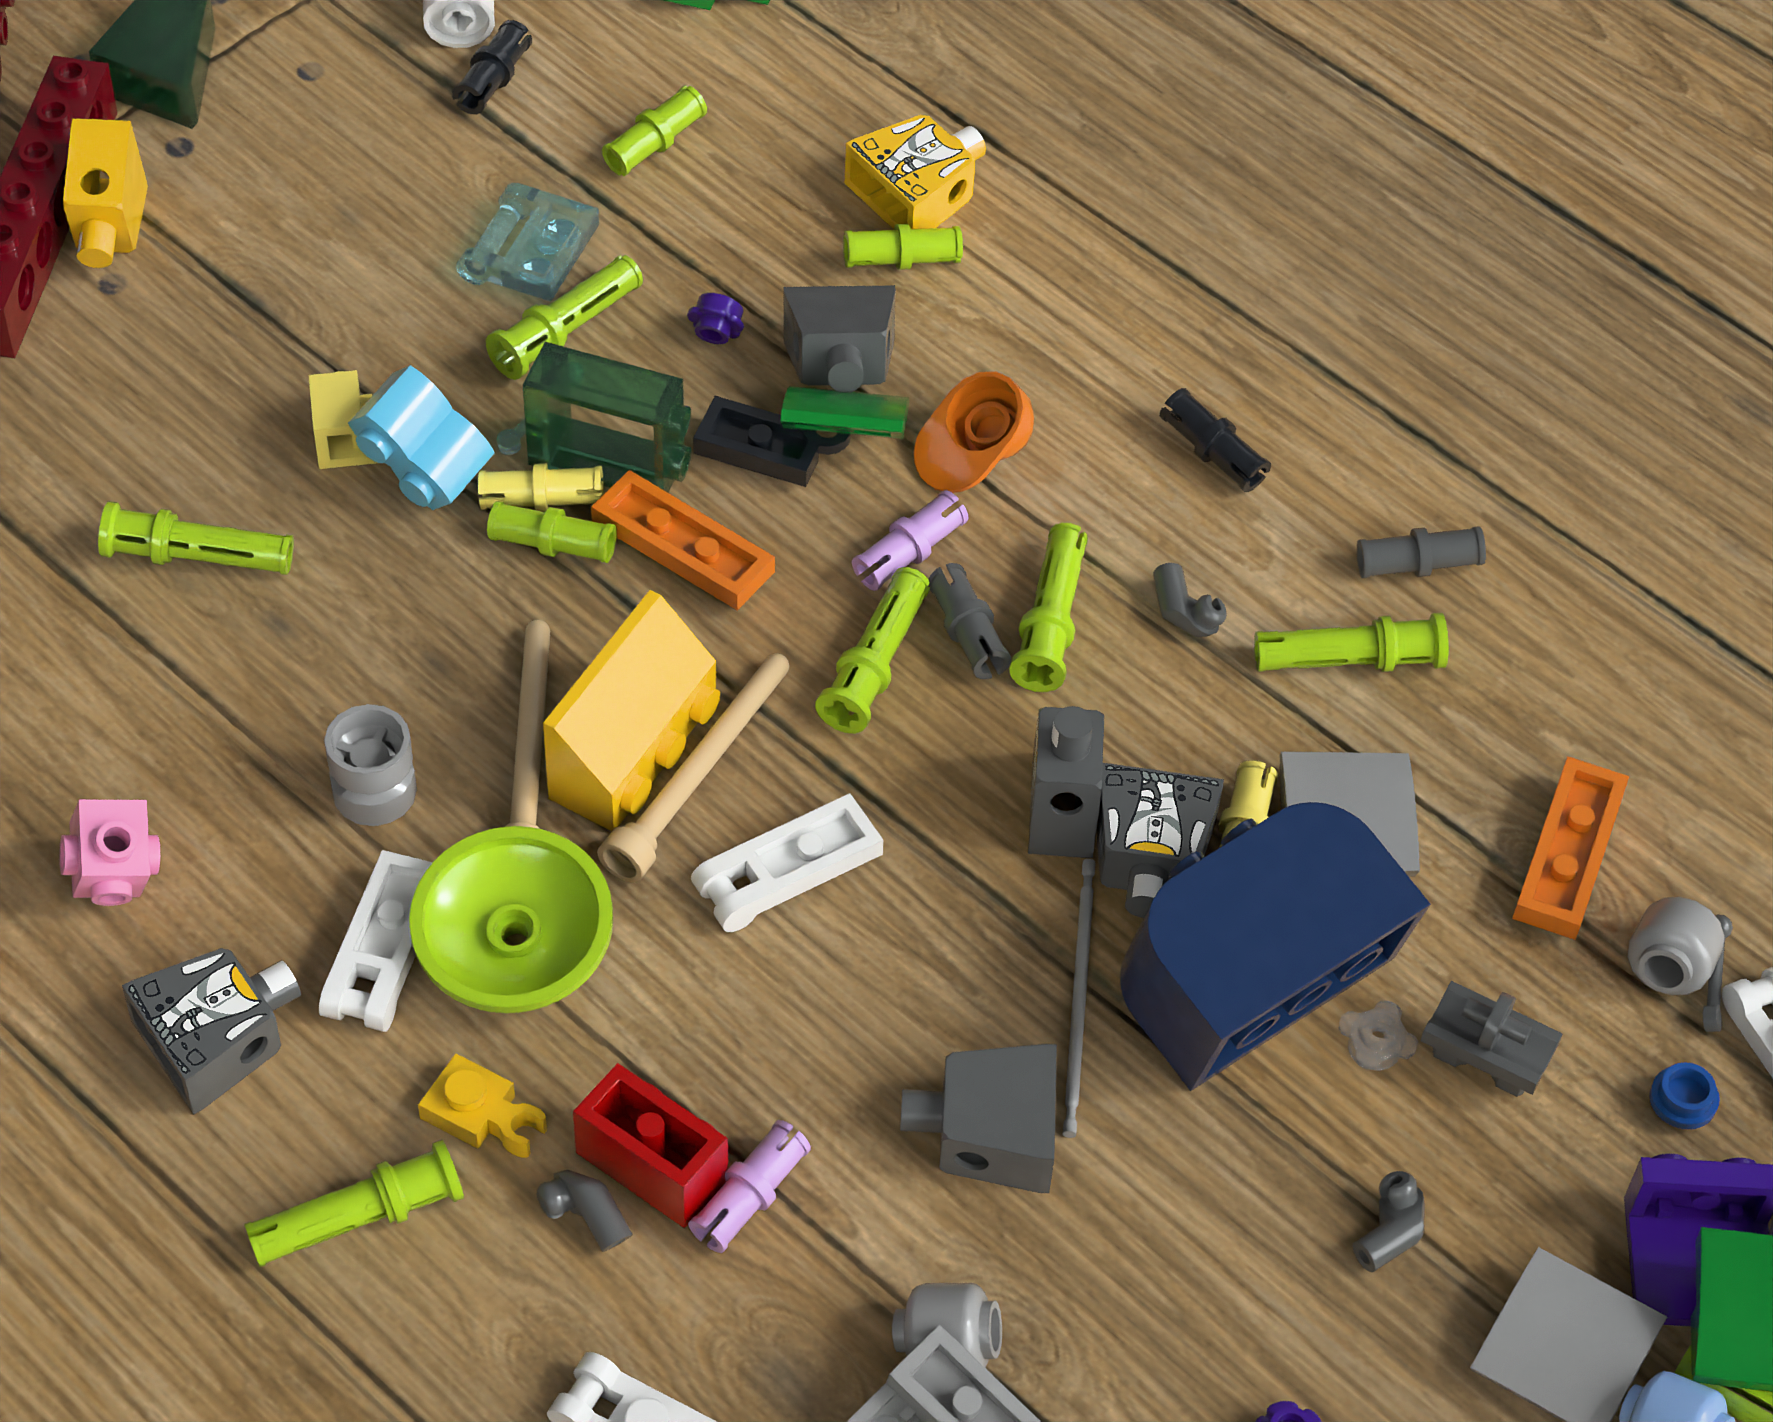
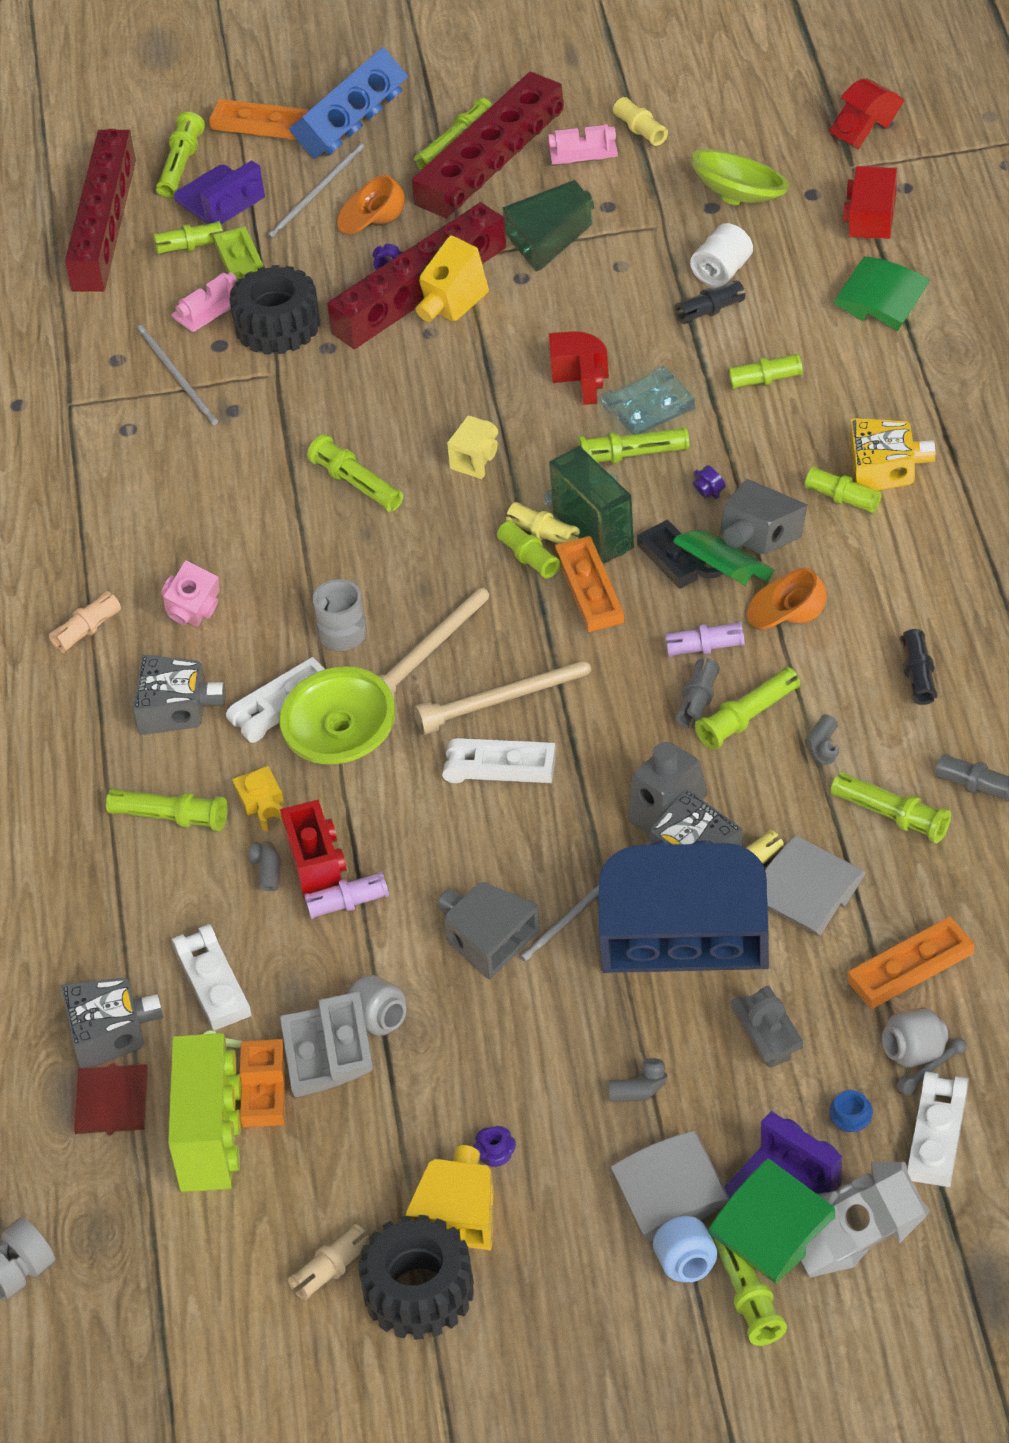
camera: 45 degrees right, 5 degrees down
medium azure brick [348,365,495,510] -> none
yellow slope [543,590,720,831] -> none
lime pin [815,567,930,734] -> none
clear plate [1339,1001,1418,1070] -> none
none -> red brick [548,331,609,405]

